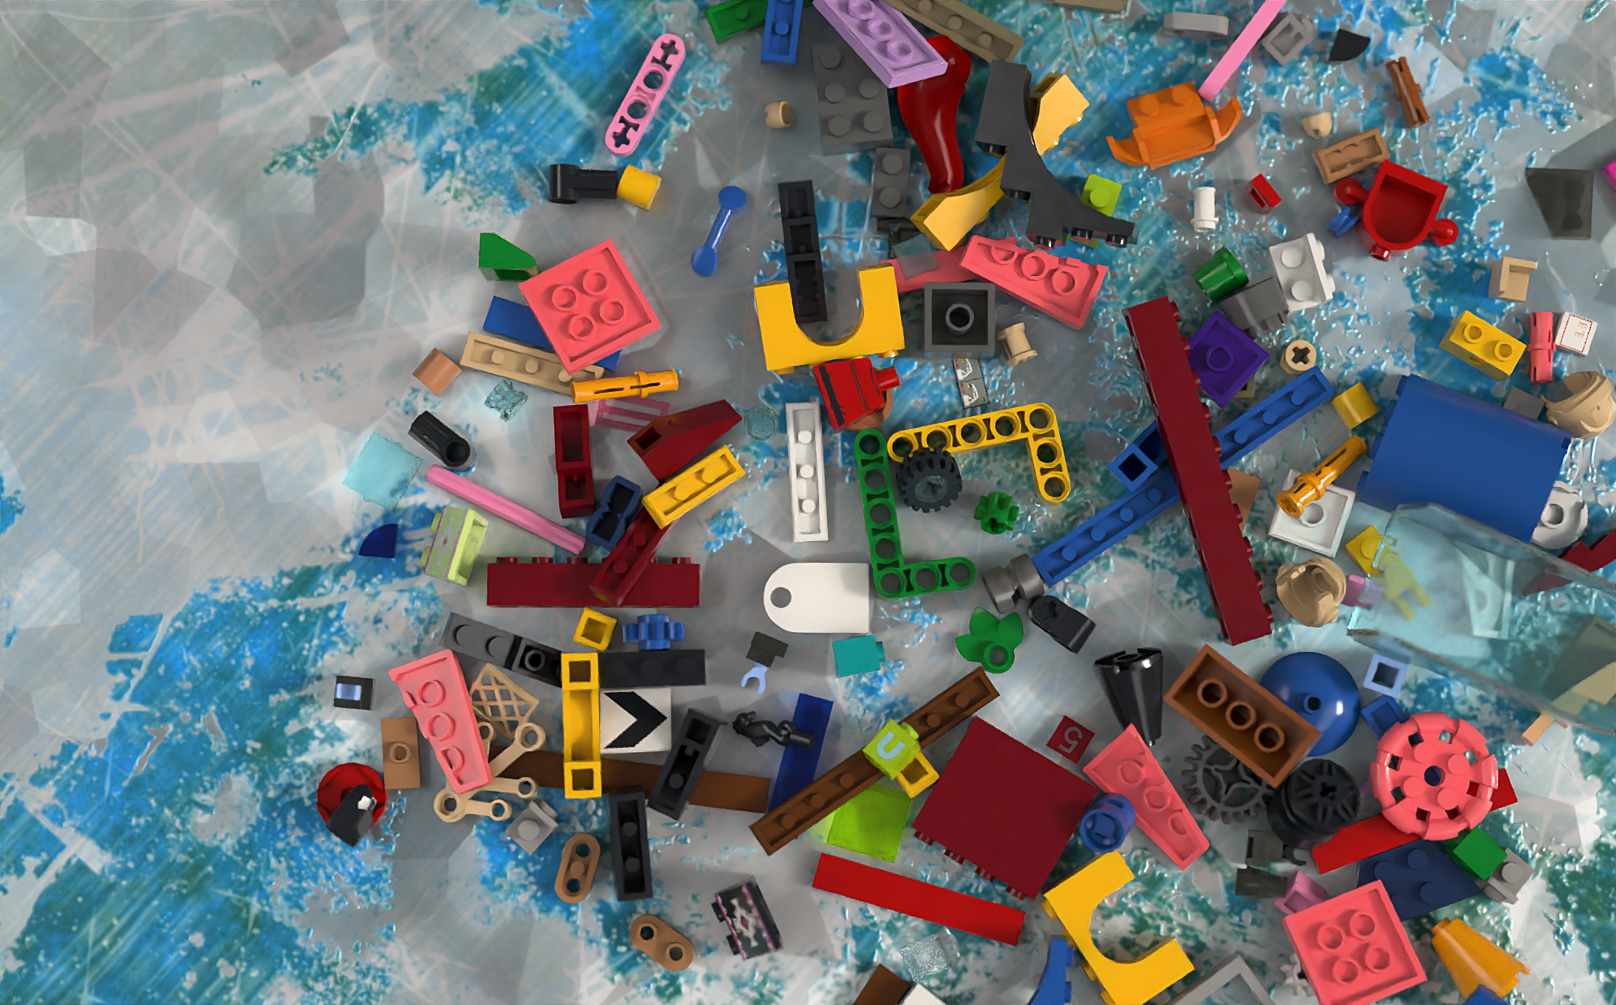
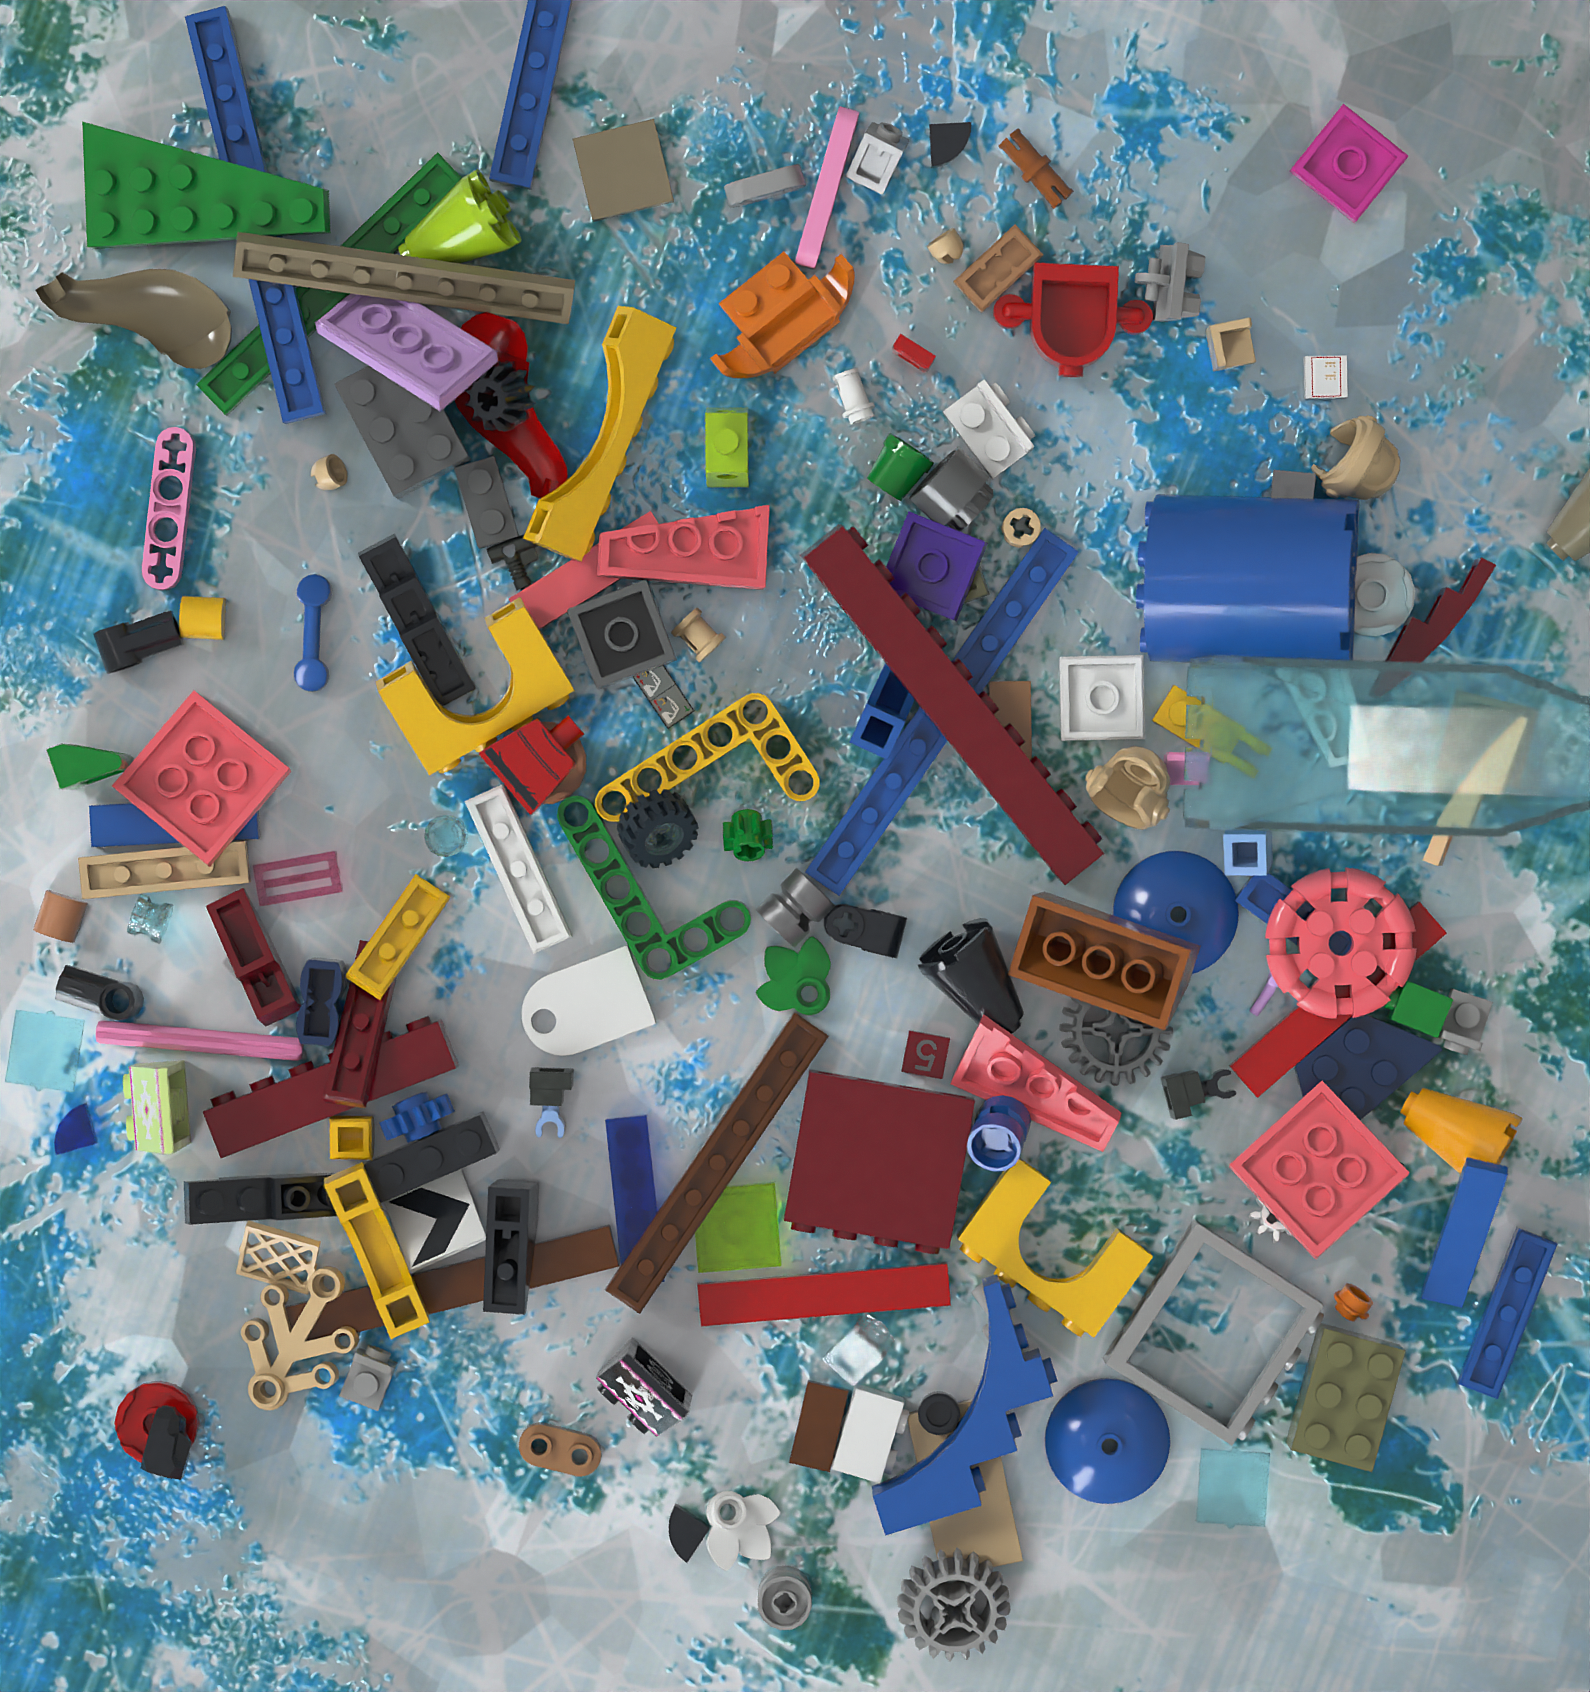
camera: 15 degrees left, 5 degrees up
pearl dark grey piece [333,675,376,711] -> none
medium nougat plate [381,717,422,790] -> none
coral wing [387,649,494,795] -> none
medium nougat plate [555,833,601,904] -> none
light orange pin [571,369,678,404] -> none
black brick [605,785,653,902] -> none
dark red slope [627,399,742,484] -> none
black animal [732,711,816,749] -> none
teal brick [832,634,886,678] -> none
lime brick [863,719,921,781] -> none
clear light blue tile [893,234,938,280] -> none
yellow brick [895,751,940,799] -> none
black arch [975,60,1140,250] -> none
clear smoke cone [1235,865,1288,900] -> none
black wheel [1266,758,1361,851] -> none
bright pink slope [1274,870,1326,916] -> none
light orange pin [1276,435,1368,519] -> none
blue bush [1325,205,1360,239] -> none
yellow brick [1330,381,1380,430] -> none
yellow brick [1438,310,1527,381] -> none
clear smoke wing [1524,167,1594,241] -> none
coral pin [1527,312,1556,384] -> none
none -> black gear [464,360,536,432]
none -> light grey hips [1135,242,1206,322]

